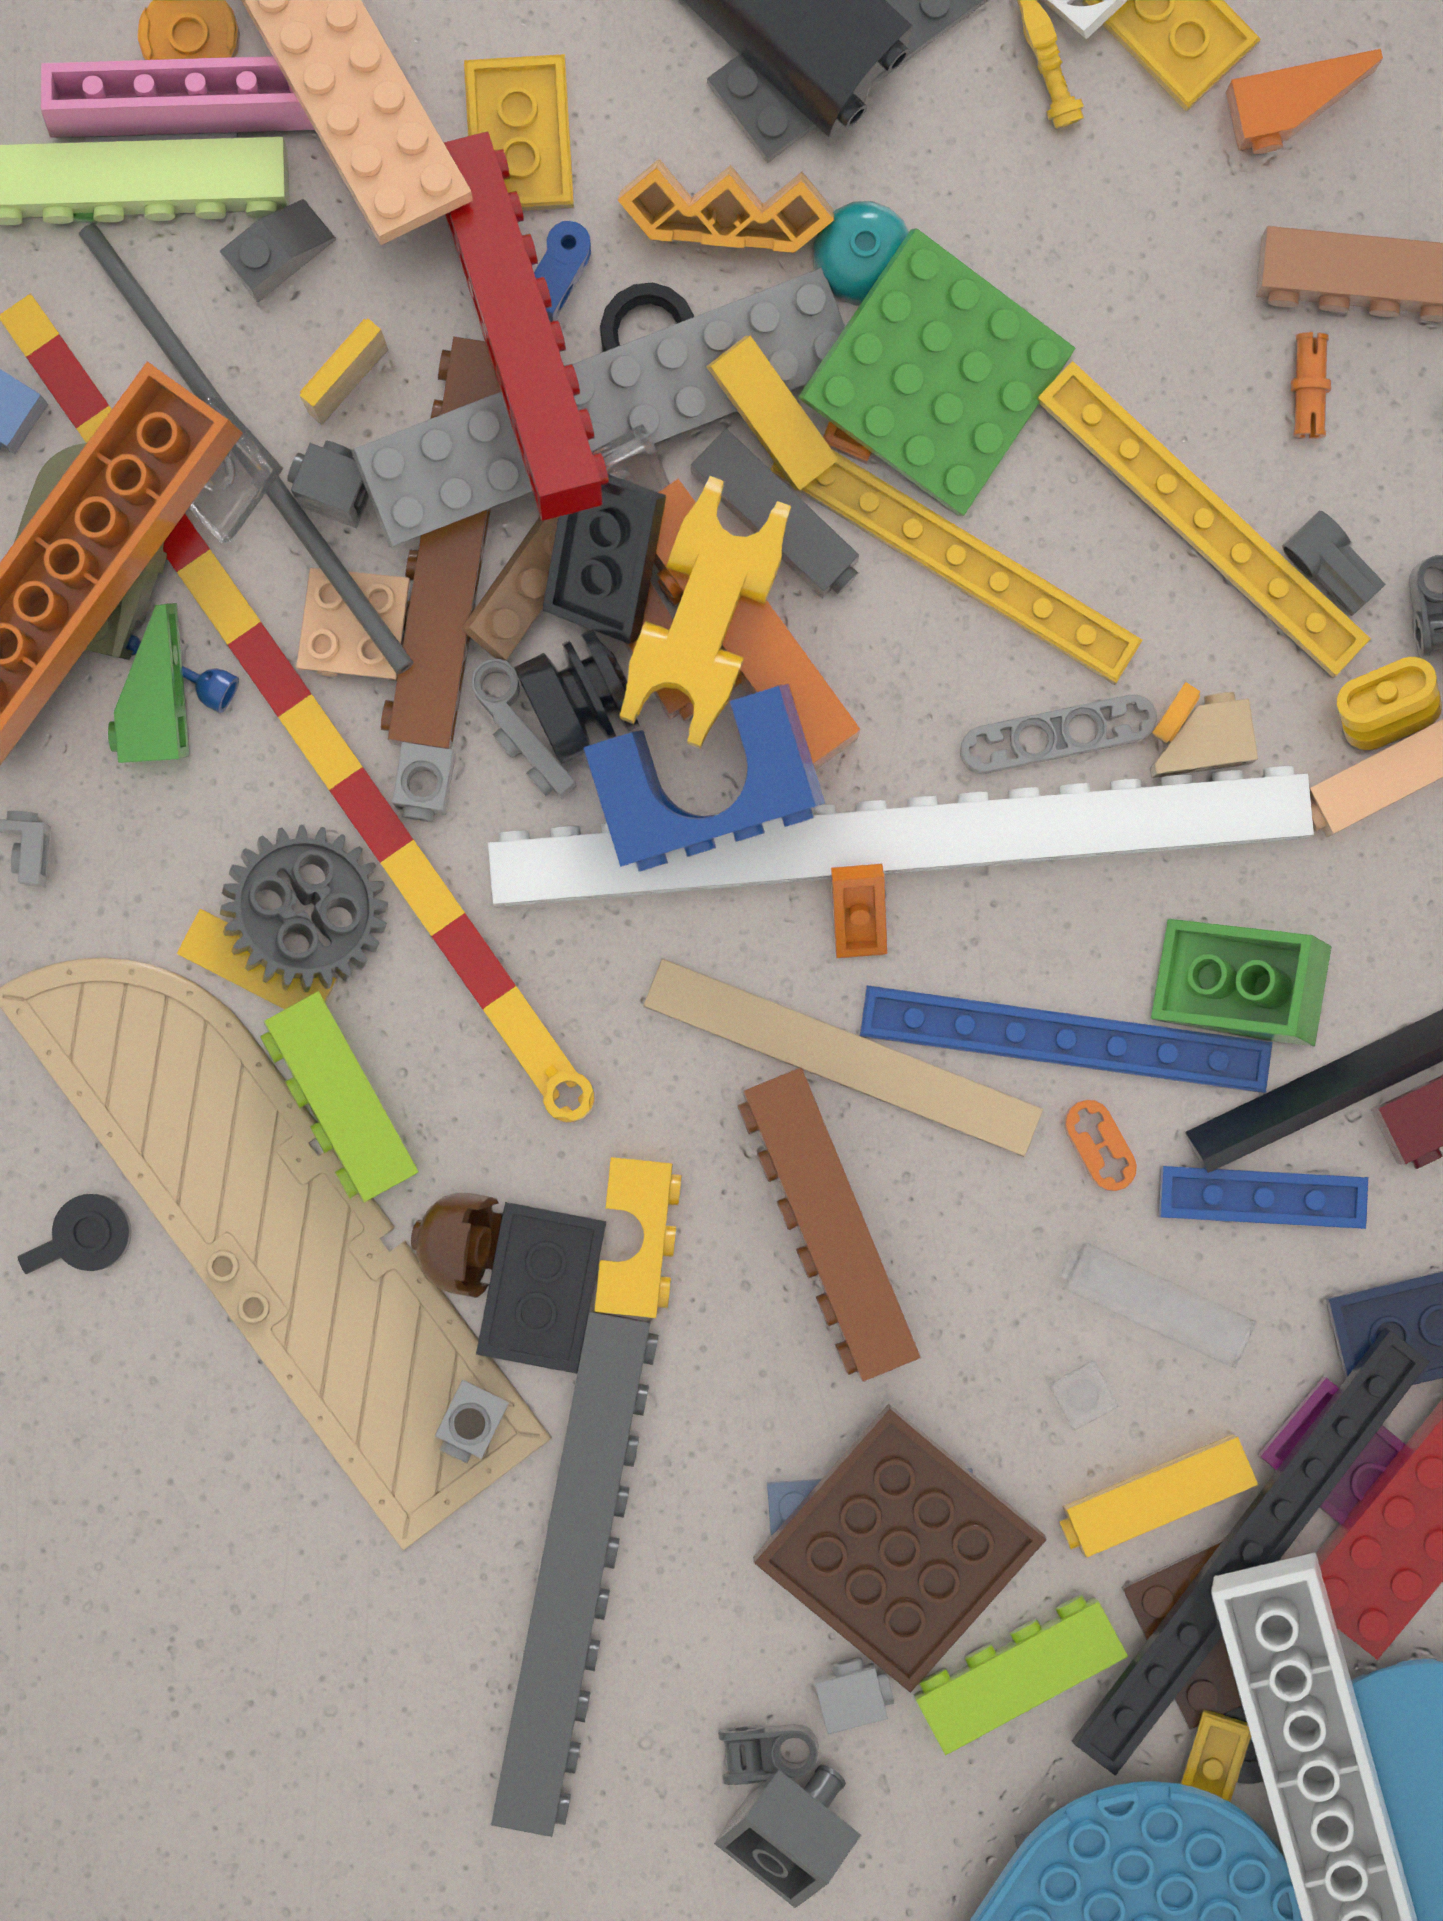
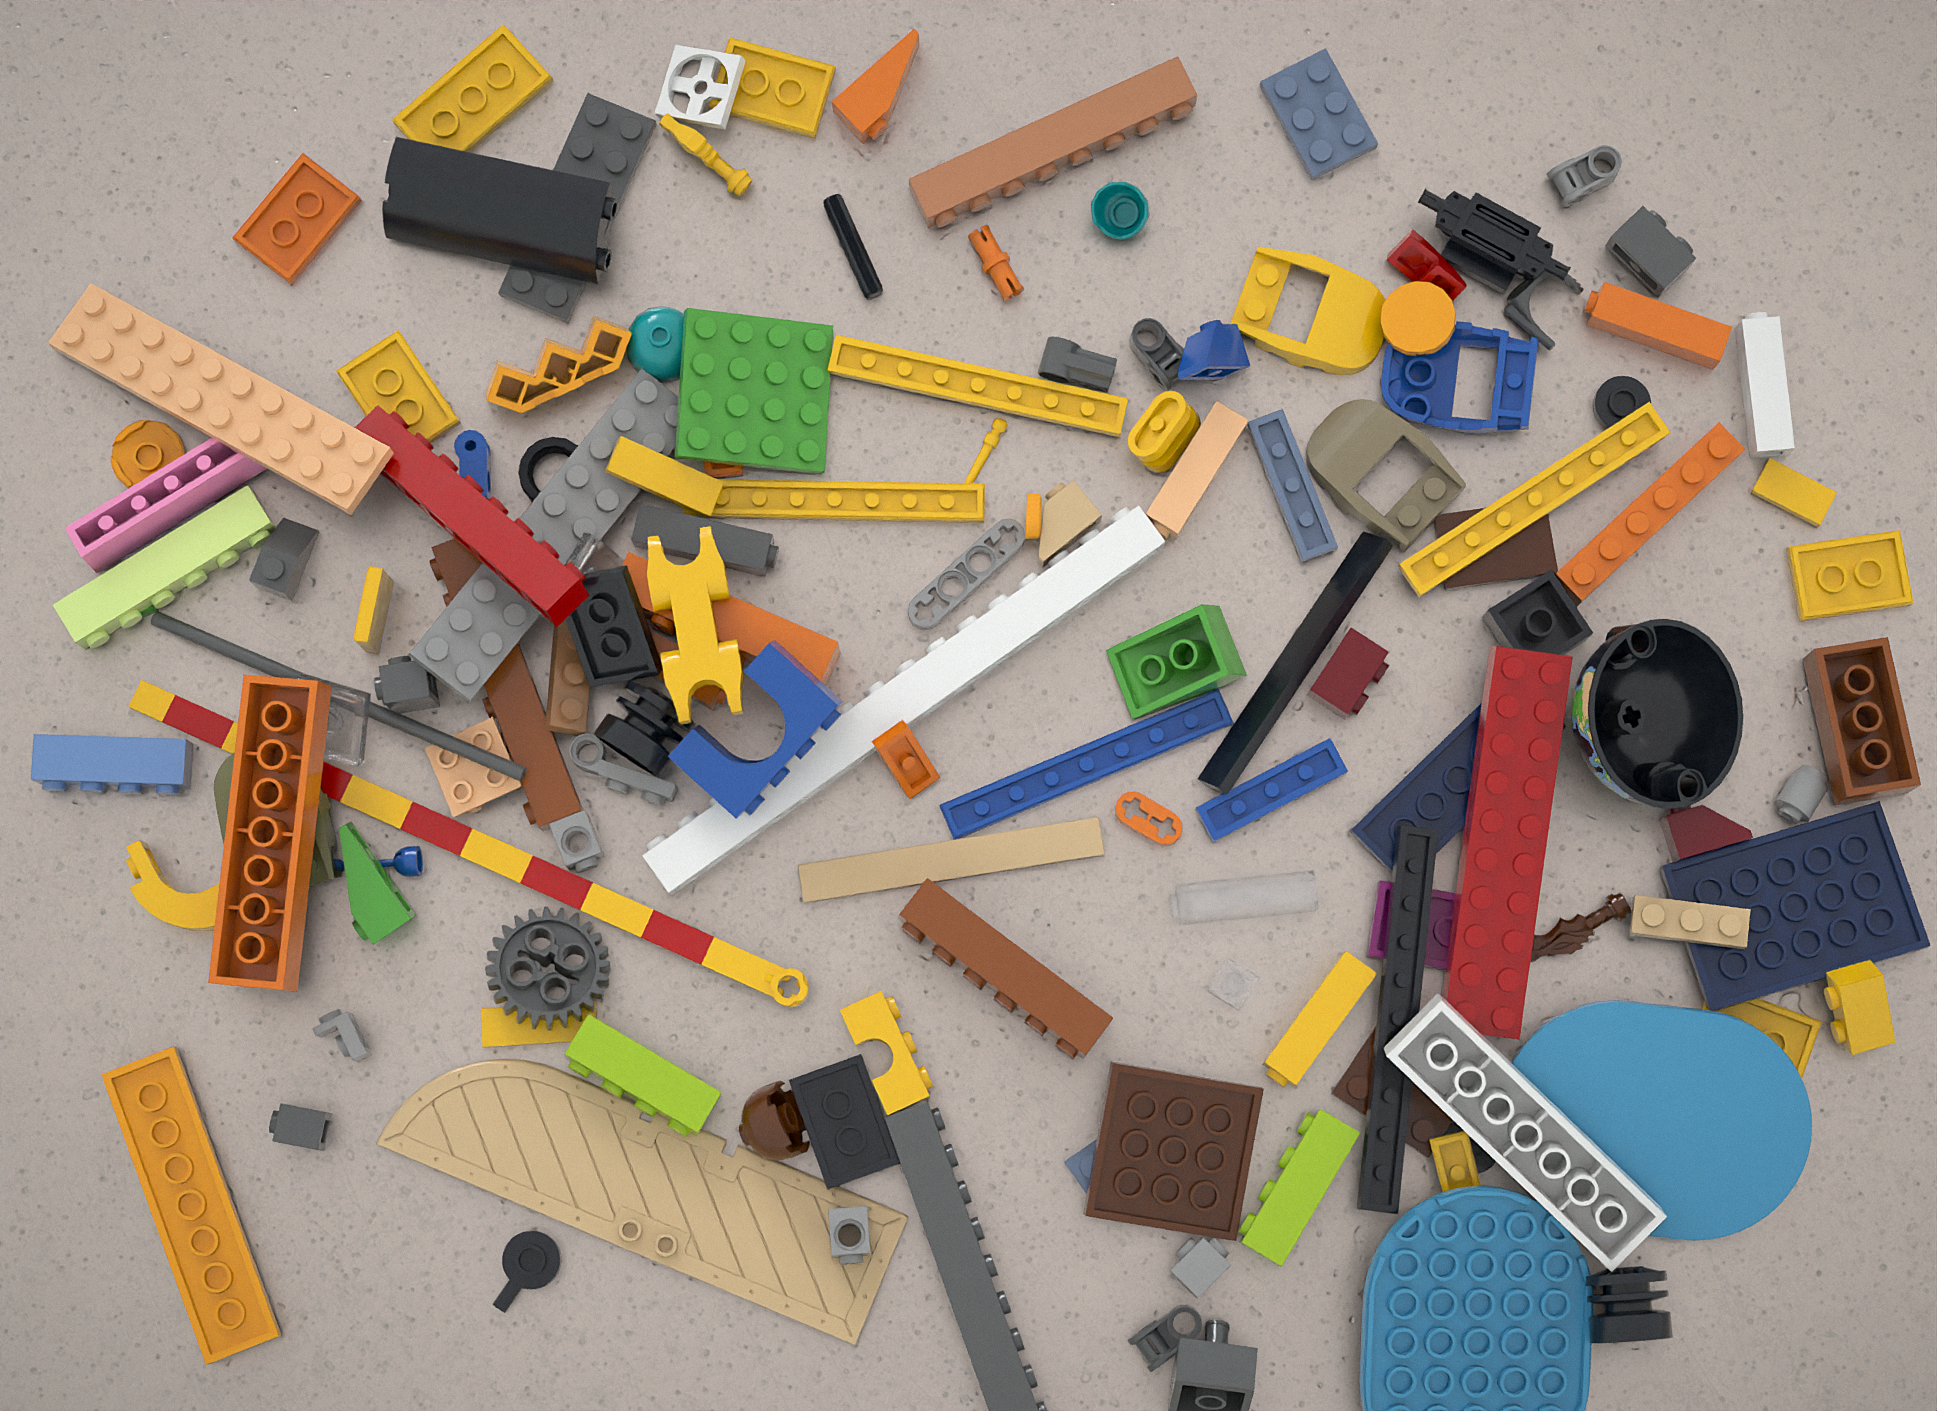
camera: 25 degrees left, 5 degrees down
none -> black axle [823,194,883,298]
none -> yellow piece [964,418,1008,483]

